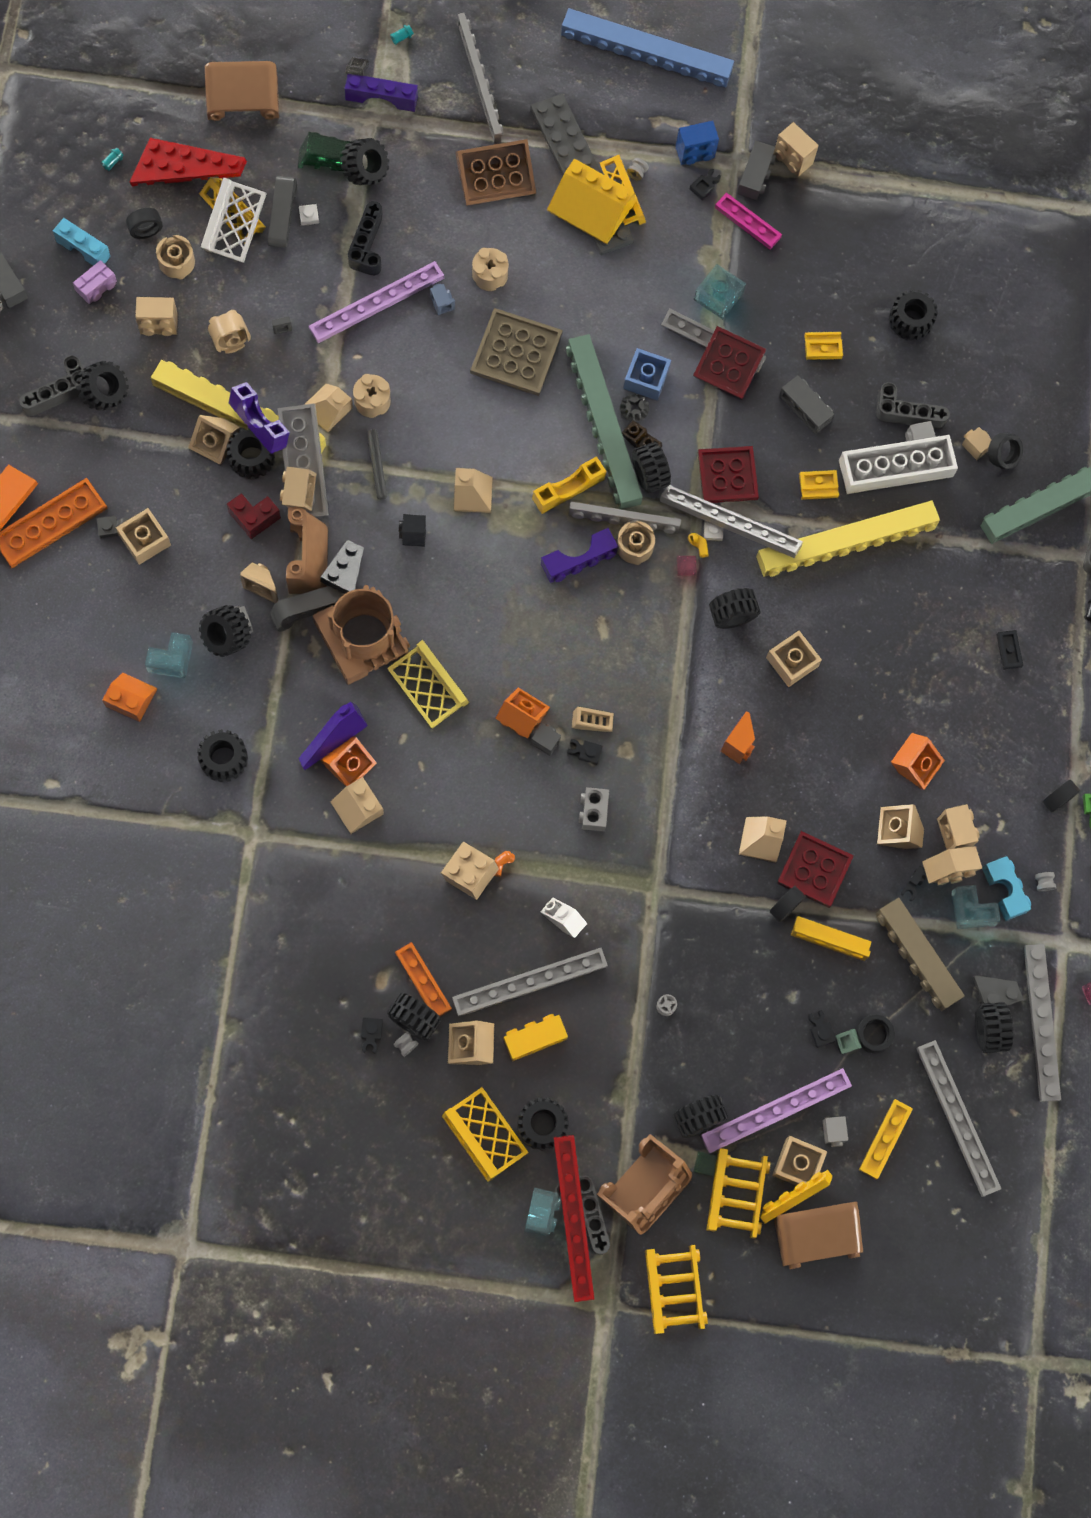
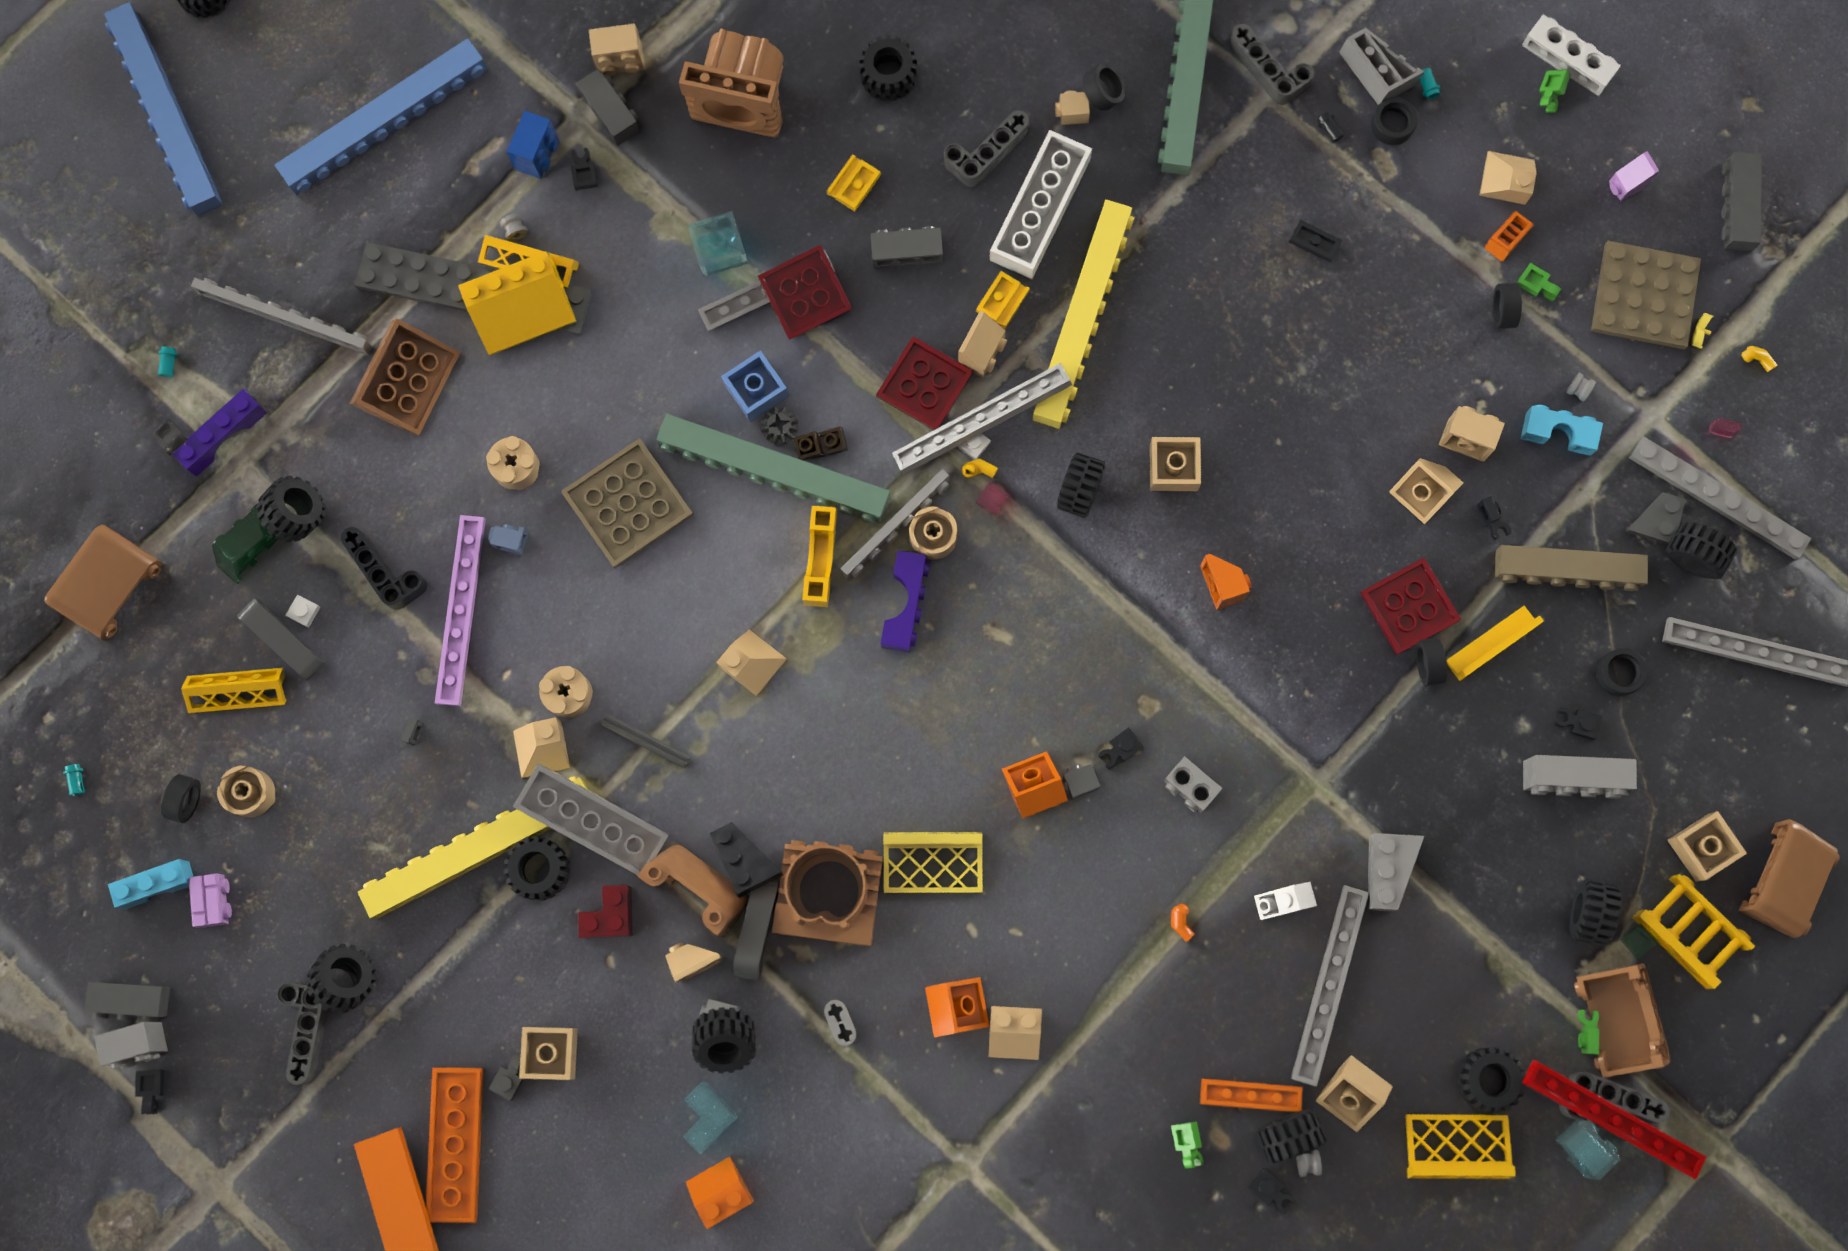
camera: 40 degrees left, 5 degrees up
red wing [130,138,247,186] -> none
tan brick [136,297,178,336] -> none
tan slope [188,415,240,465] -> none
black tyre [197,729,248,782] -> none
white fence [201,177,267,263] -> none
tan brick [208,310,251,353] -> none
dark purple arch [228,382,290,454] -> none
tan brick [280,467,317,511] -> none
dark purple wedge [299,702,368,770] -> none
black brick [399,514,426,547] -> none
tan brick [441,842,499,900] -> none
yellow brick [503,1014,568,1061] -> none
tan slope [572,707,614,732] -> none
black tyre [632,442,671,493] -> none
yellow fence [645,1245,708,1334] -> none
light grey wheel [656,994,677,1016] -> none
lavender plate [700,1068,852,1154] -> none
dark pink plate [715,192,782,250] -> none
tan slope [739,817,786,863] -> none
yellow plate [760,1170,832,1223] -> none
light grey brick [822,1116,848,1147] -> none
sand green plate [835,1029,862,1054] -> none
yellow plate [859,1099,913,1180] -> none
orange slope [891,733,945,790] -> none
light grey brick [905,421,936,441] -> none
tan brick [922,846,982,885] -> none
clear light blue brick [952,885,1000,929] -> none
none -> medium nougat hose [679,29,783,138]
none -> light grey beam [824,1000,857,1046]
none -> tan slope [958,310,1007,378]
none -> bright green plate [1171,1122,1203,1169]
none -> light grey wedge [1368,833,1424,911]
none -> light grey brick [1523,755,1637,799]
none -> bright green plate [1577,1010,1599,1054]

